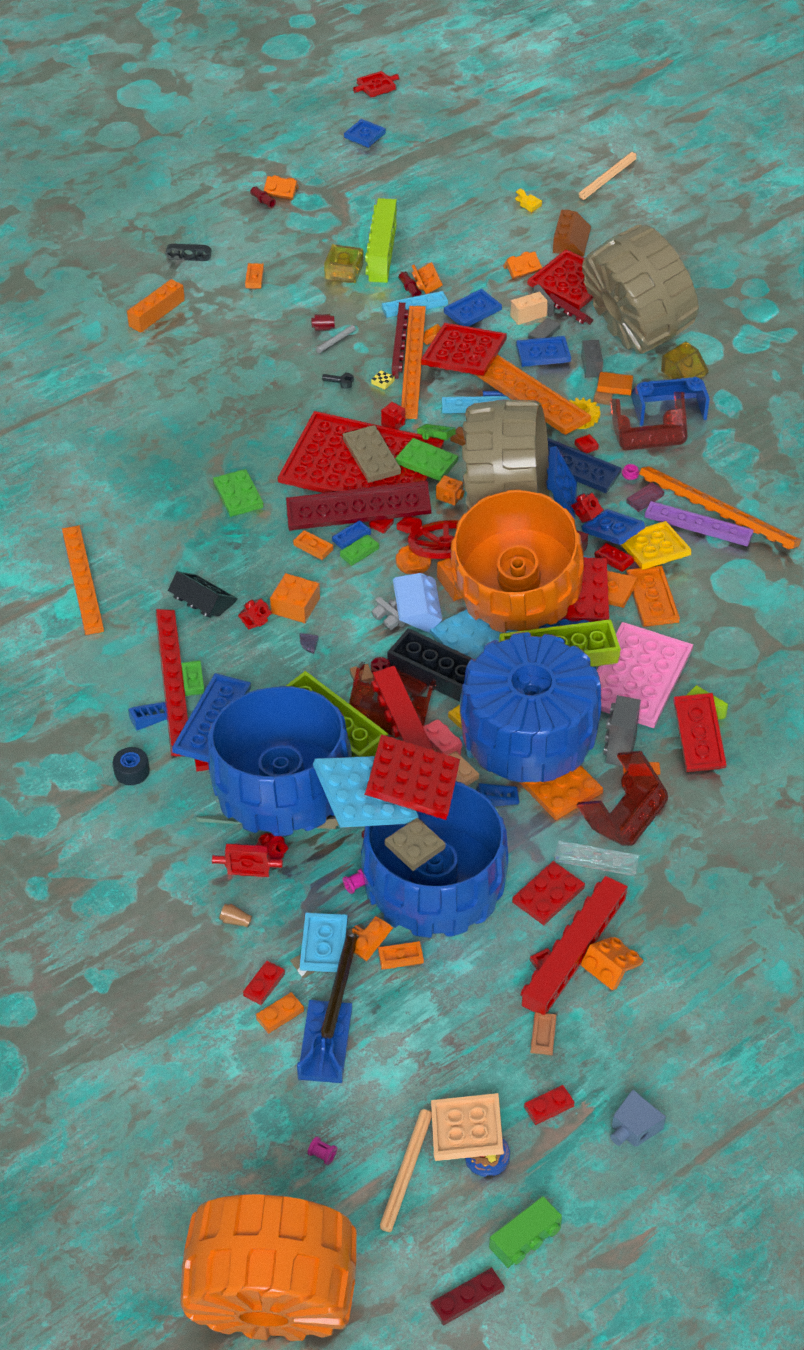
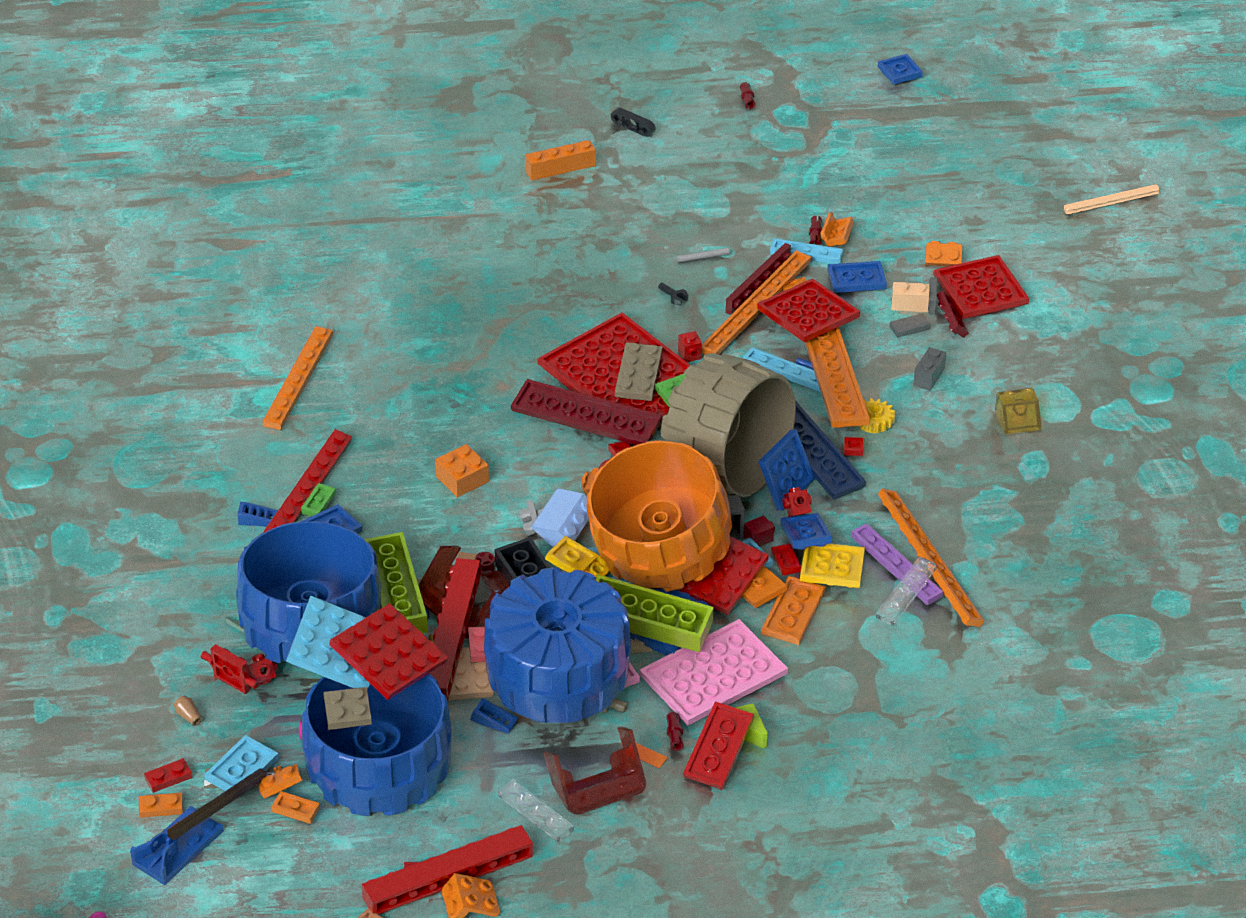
camera: 30 degrees right, 5 degrees down
black wheel [112,747,150,785] -> none
black slope [168,571,238,618] -> none
bright green plate [213,469,264,517] -> none
red brick [238,599,272,630] -> none
orange plate [245,263,264,289] -> none
orange bracket [264,175,299,200] -> none
orange plate [293,530,333,560] -> none
clear purple tile [300,633,319,654] -> none
dark red brick [311,314,335,331] -> none
clear yellow brick [324,244,363,283] -> none
blue plate [332,521,371,550] -> none
bright green plate [340,535,379,566] -> none
red plate [353,71,399,98] -> none
lime brick [365,198,397,283] -> none
red tile [369,519,394,534] -> none
light yellow tile [371,370,395,390] -> none
red plate [512,861,585,926] -> none
yellow plate [515,189,542,213] -> none
blue plate [516,336,571,367] -> none
orange plate [519,765,603,821] -> none
dark orange slope [553,210,591,257] -> none
dark tan wheel [582,225,699,354] -> none
medium nougat tile [593,389,613,405] -> none
orange tile [597,372,633,396] -> none
dark grey brick [603,695,641,767] -> none
clear red windscreen [610,392,688,450] -> none
dark pink plate [622,464,640,480] -> none
clear pink tile [626,482,664,512] -> none
blue windscreen [631,377,710,426] -> none
none -> yellow plate [545,536,609,577]
none -> dark red pin [666,712,684,751]
none -> clear plate [876,556,937,626]

